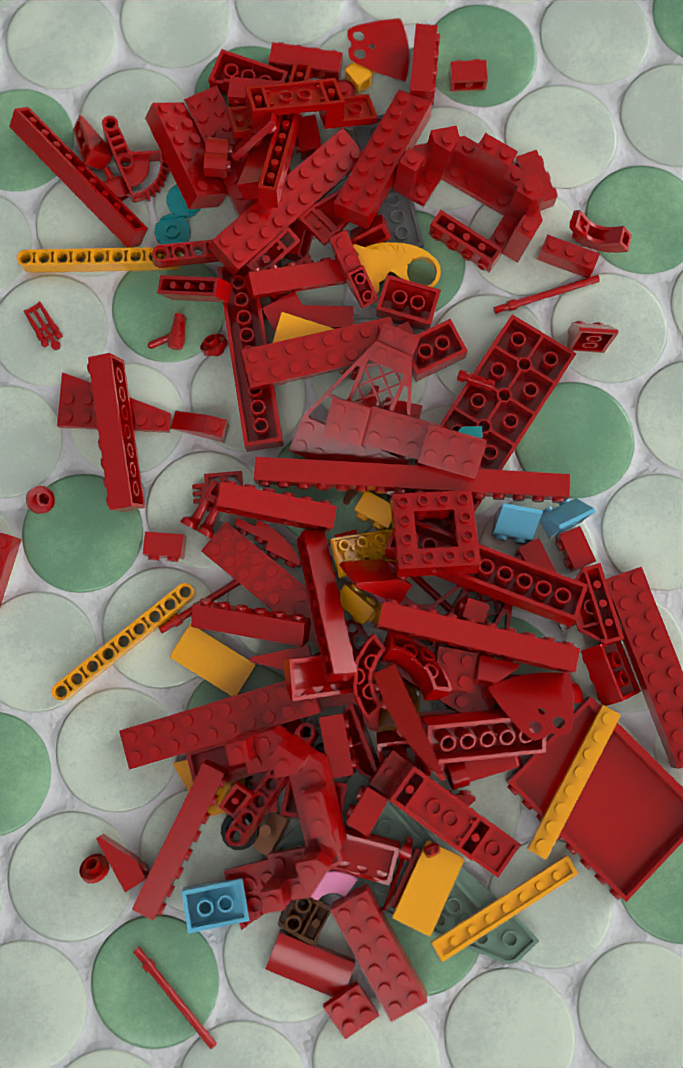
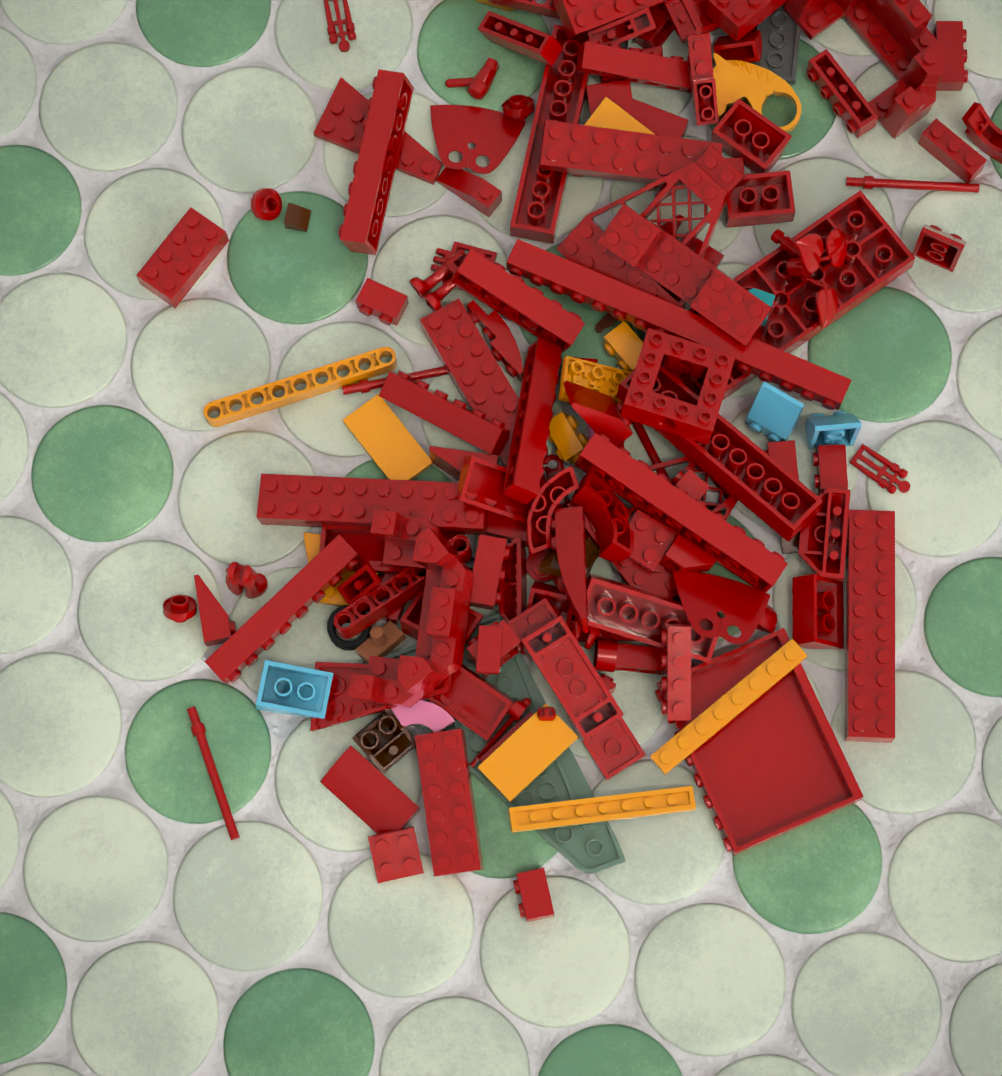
camera: 20 degrees right, 5 degrees down
none -> red piece [225,562,268,599]
none -> reddish brown slope [284,203,311,232]
none -> red piece [430,105,526,174]
none -> red tile [476,625,503,674]
none -> red brick [513,868,554,922]
none -> brick [661,623,691,721]
none -> red plant [787,229,847,328]
none -> red piece [849,444,910,494]

